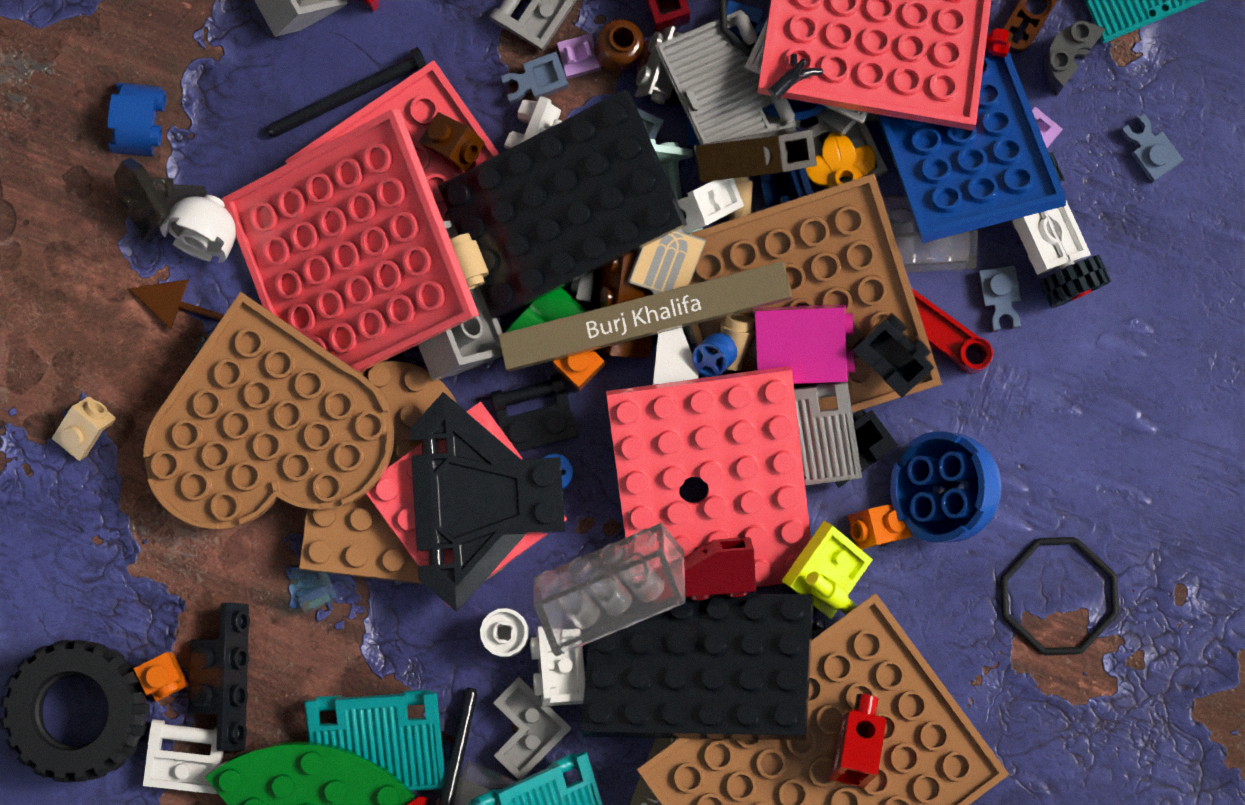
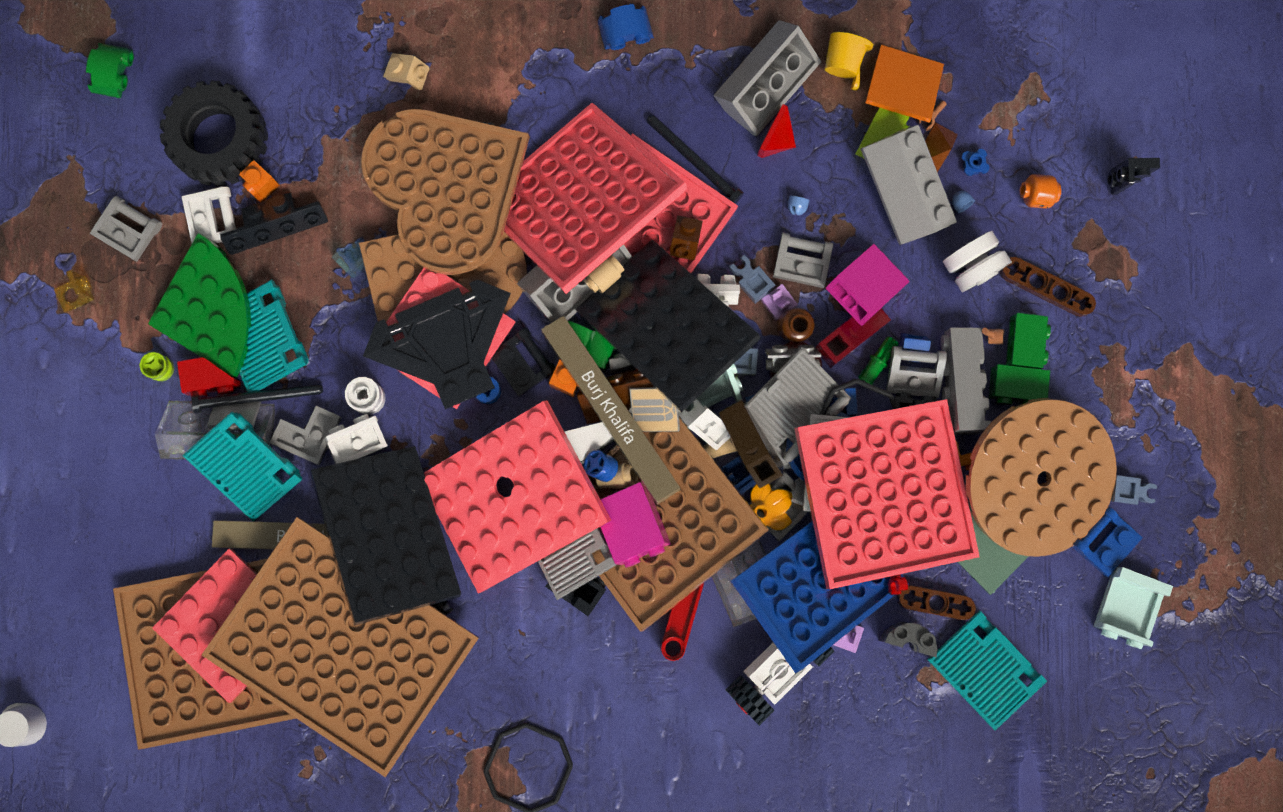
camera: 65 degrees right, 0 degrees up
clear smoke piece [113,158,207,244] -> none
reddish brown piece [129,279,225,329] -> none
white cylinder [160,195,236,263] -> none
clear slope [533,523,685,657] -> none
dark red slope [642,537,756,603] -> none
black bar [768,53,823,100] -> none
neon yellow plate [782,521,873,619] -> none
red torso [828,694,886,788] -> none
orange bracket [848,504,912,550] -> none
black cylinder [852,312,935,398] -> none
blue cylinder [890,431,1002,543] -> none
sand blue plate [978,265,1021,332] -> none
sand blue plate [1120,114,1184,183] -> none

